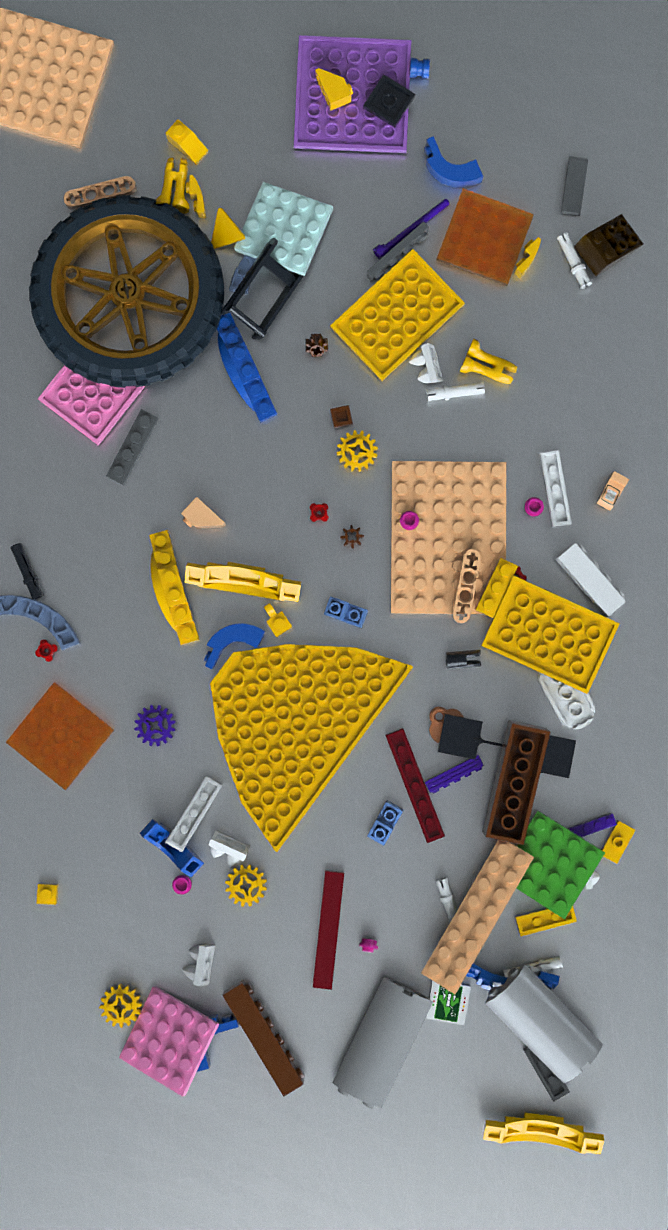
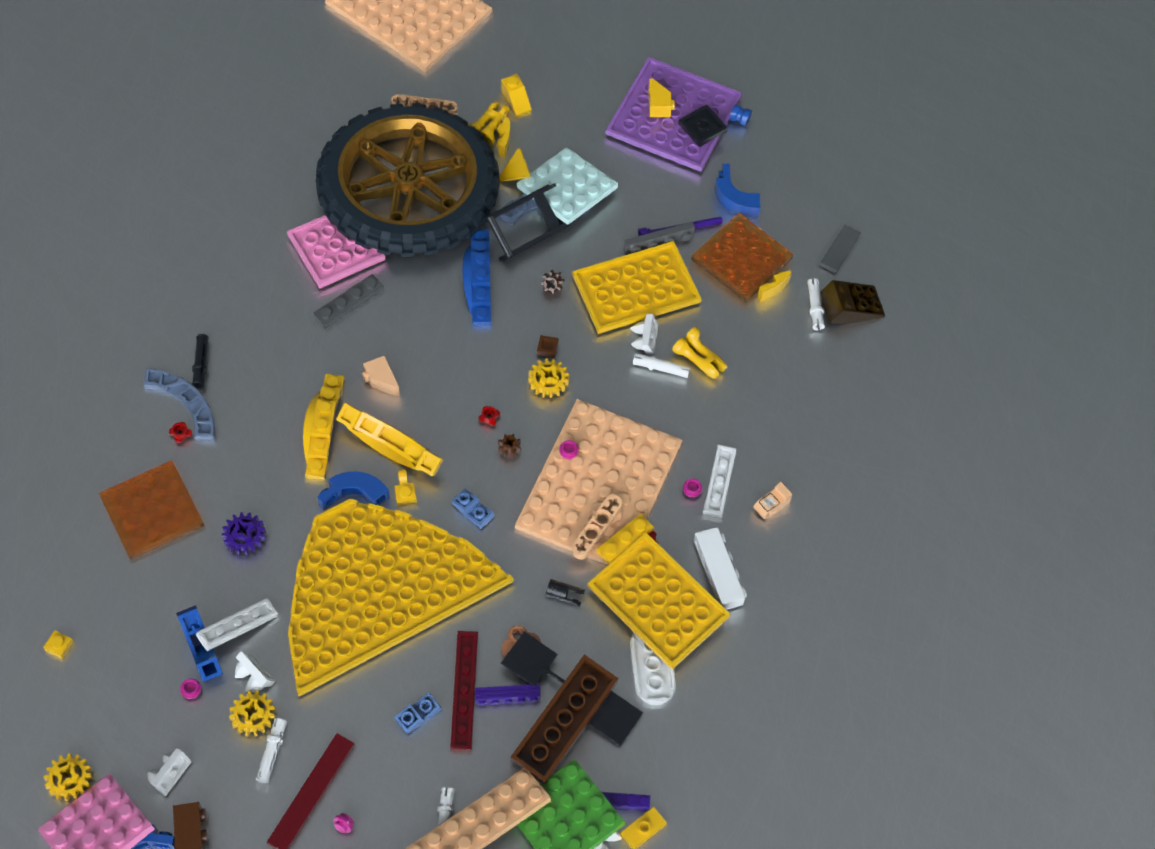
camera: 15 degrees right, 25 degrees down
none -> white pin [256,718,287,783]

